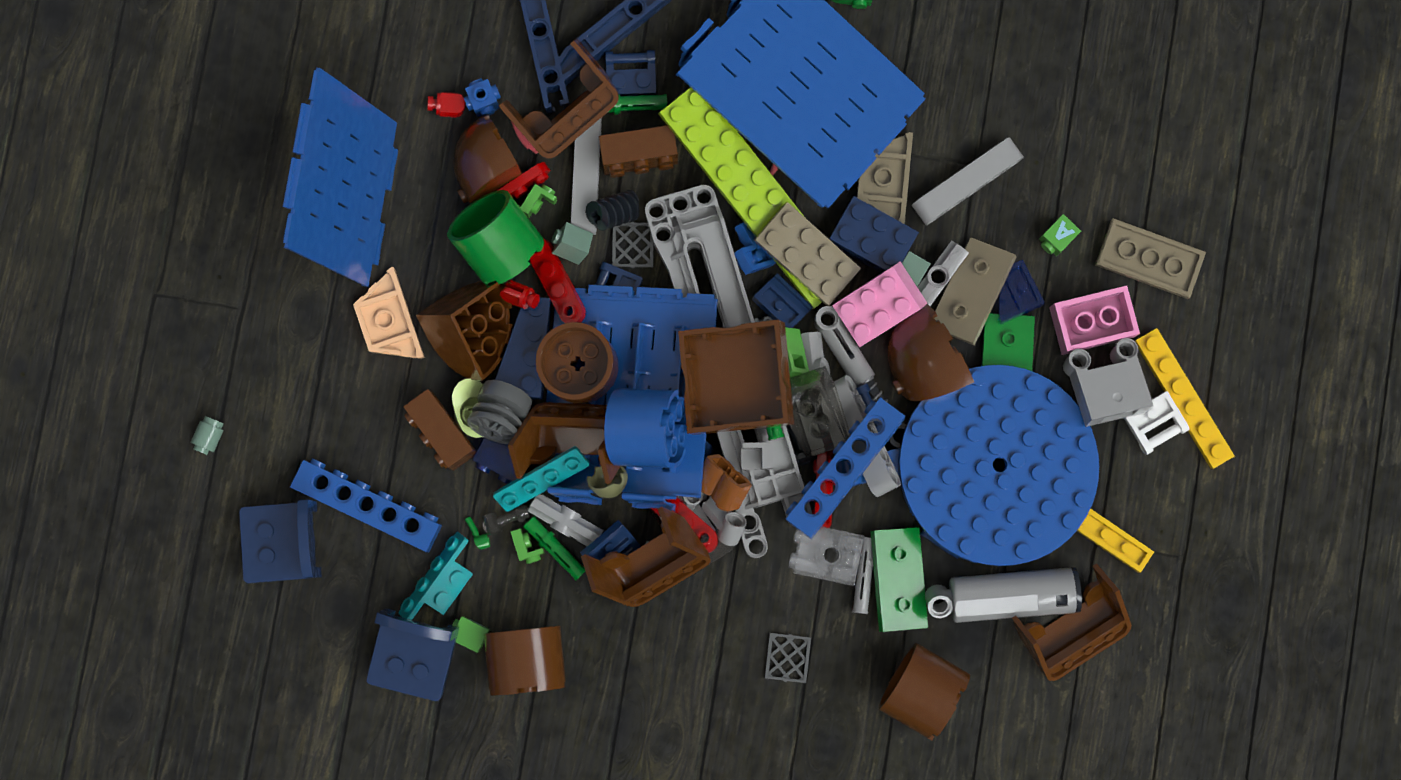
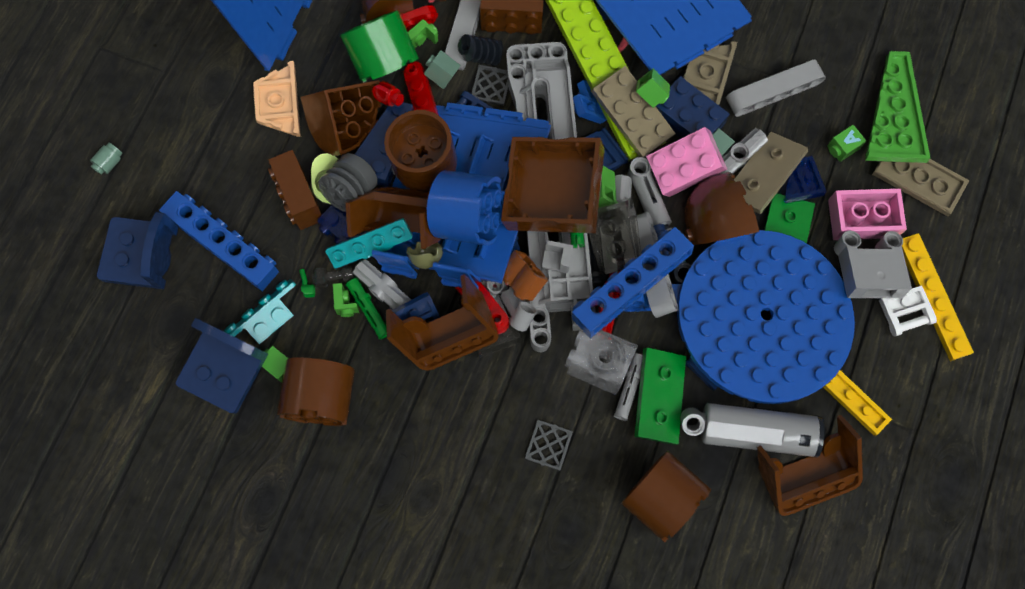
camera: 15 degrees right, 10 degrees down
none -> bright green brick [636,68,670,108]
none -> bright green wing [865,51,931,163]

